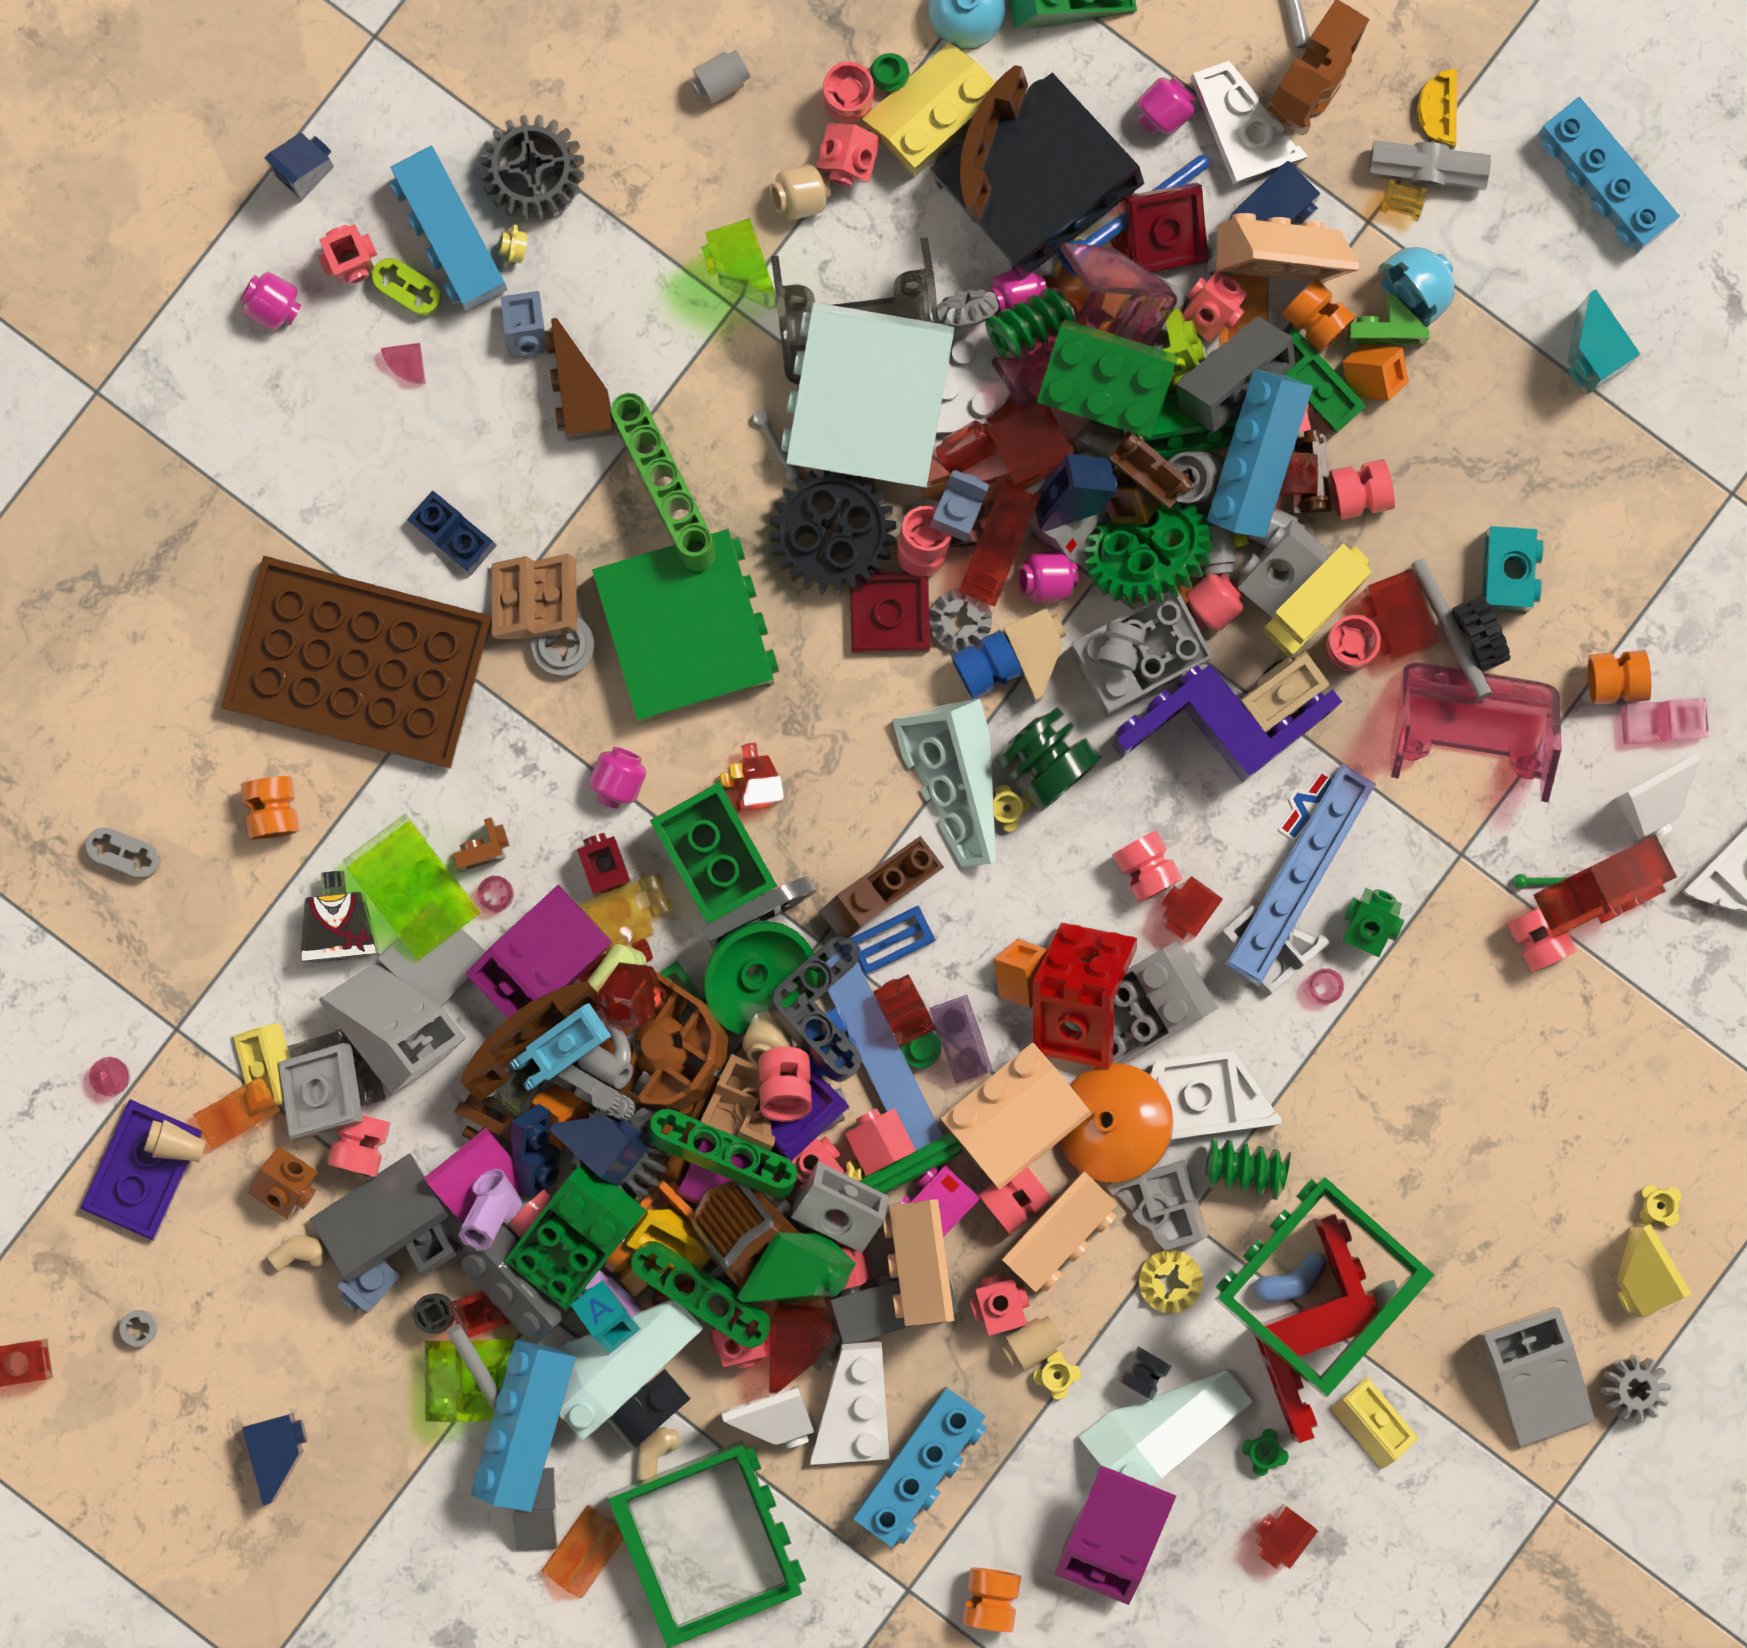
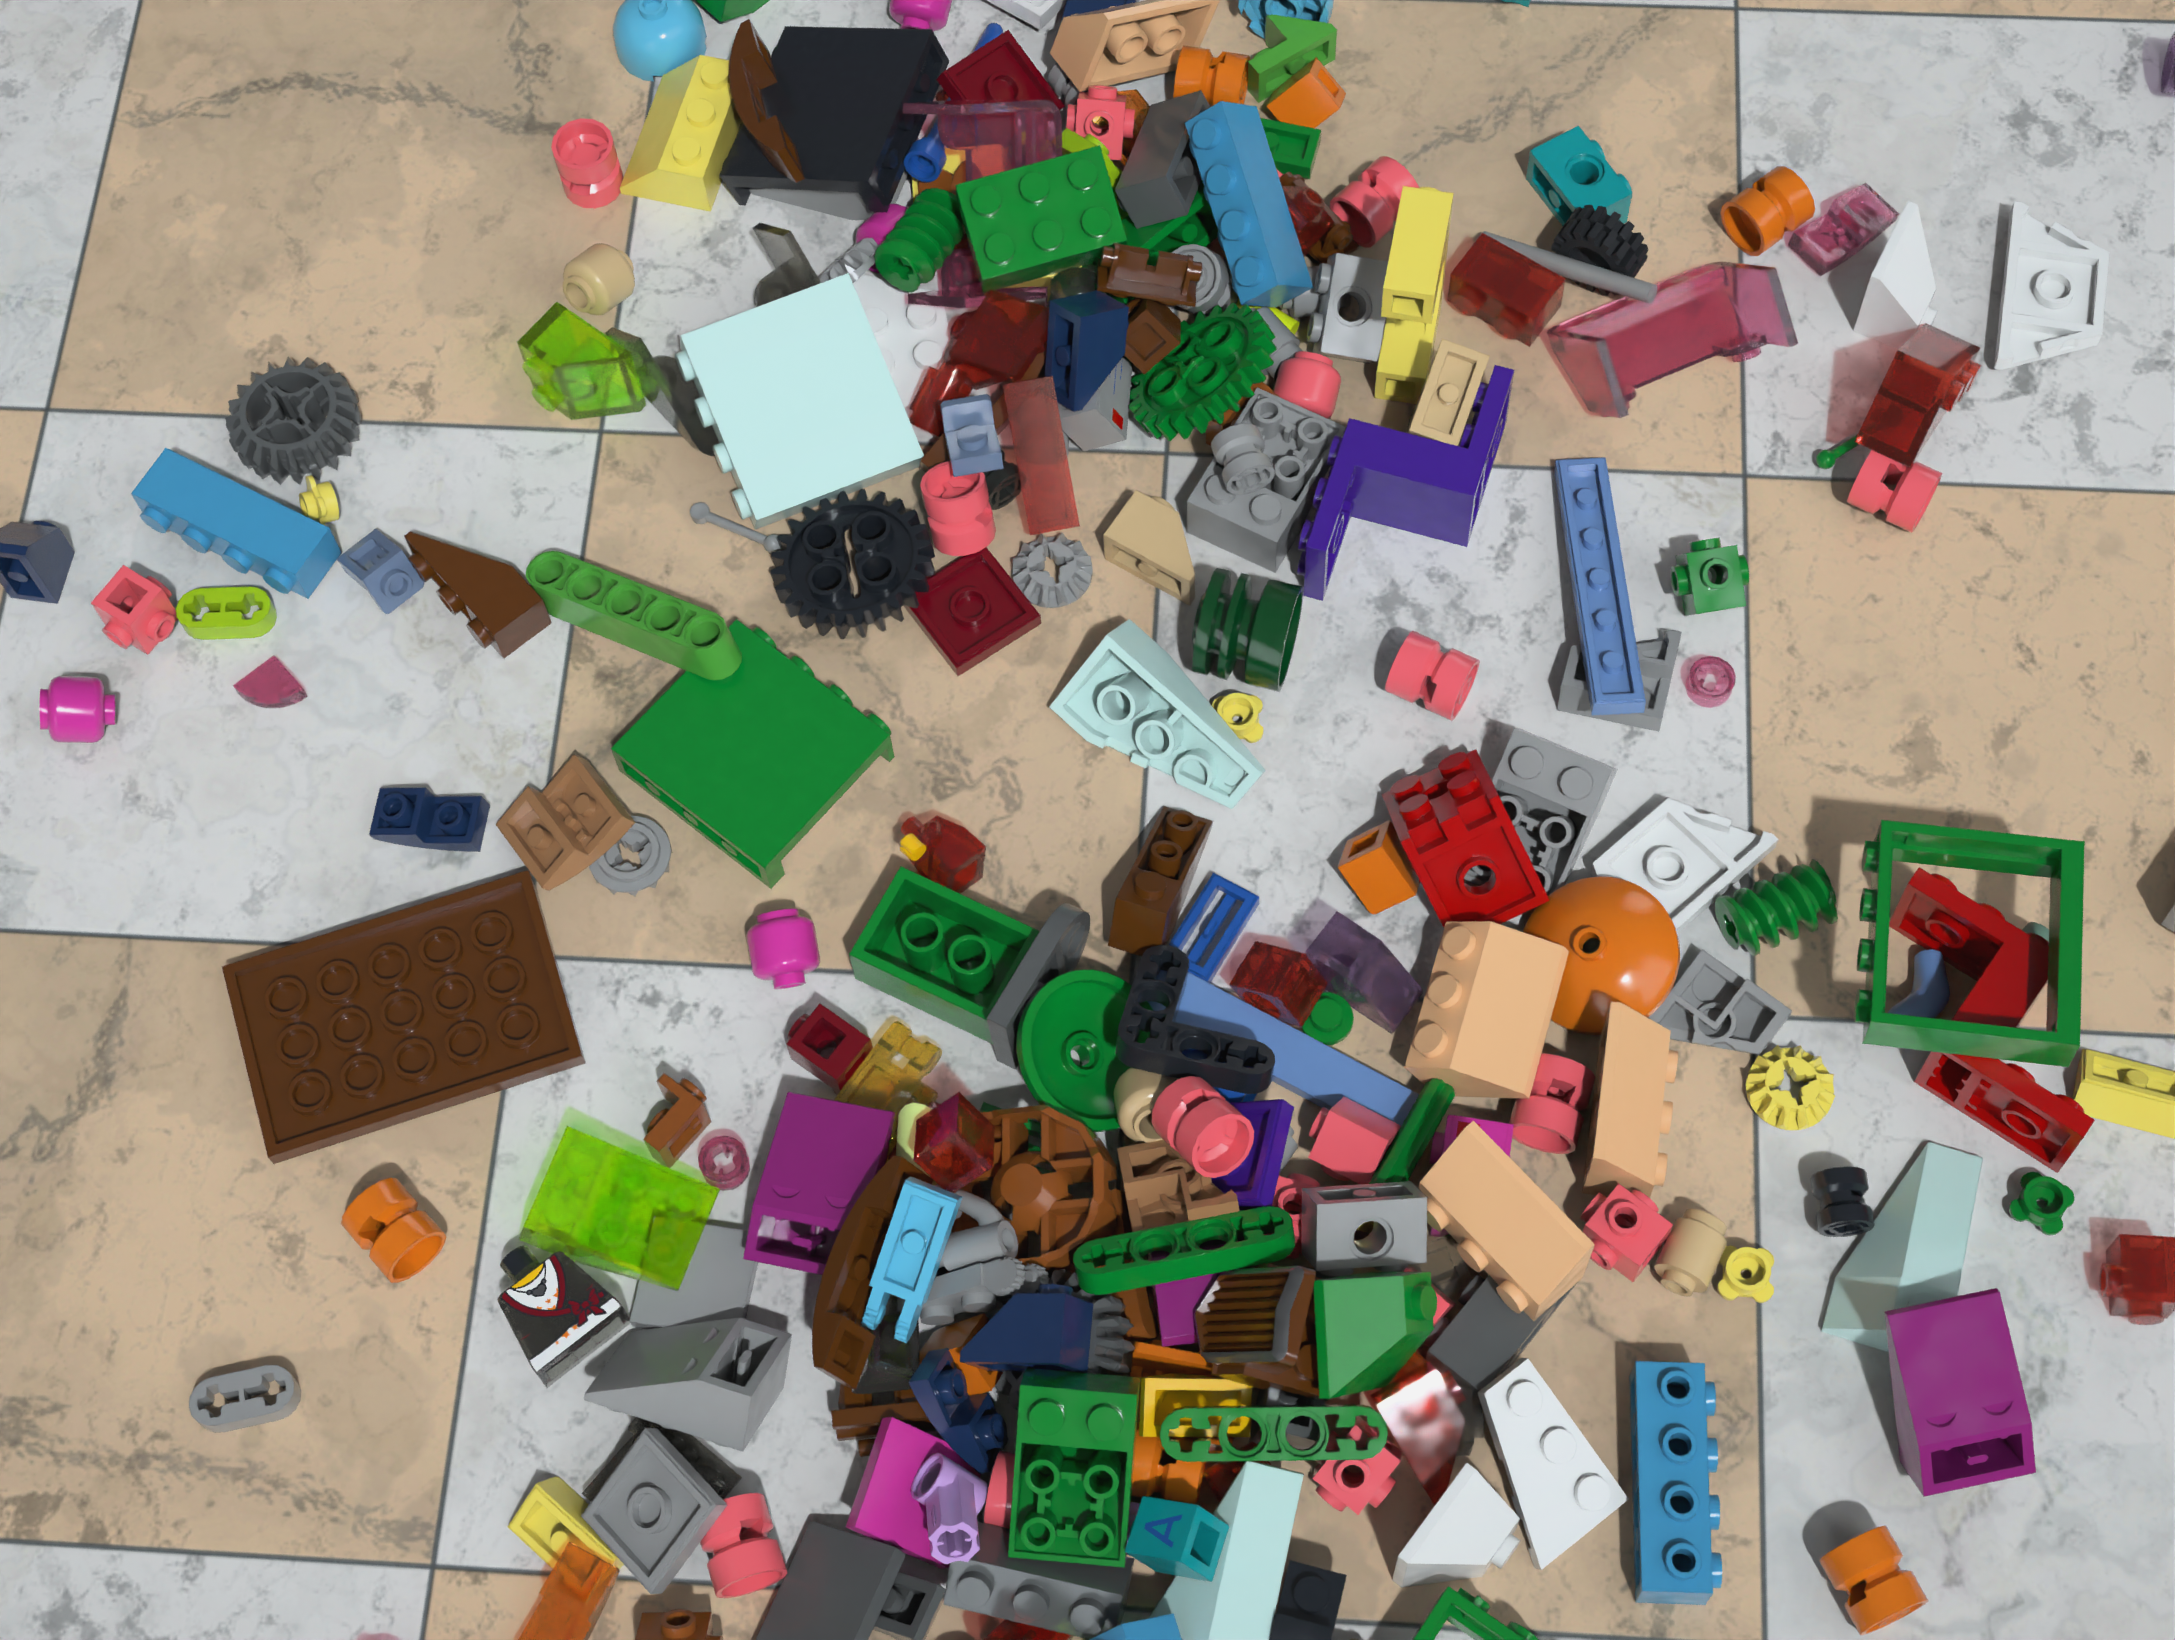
camera: 25 degrees left, 20 degrees down
light grey brick [689,50,751,104] -> none
coral brick [816,123,881,187] -> none
green plate [870,53,910,92] -> none
blue wheel [951,630,1023,700] -> none
dark pink head [1018,551,1079,604] -> none
clear red brick [1161,876,1223,940] -> none
sticker [1278,770,1333,842] -> none
coral wheel [1324,615,1381,672] -> none

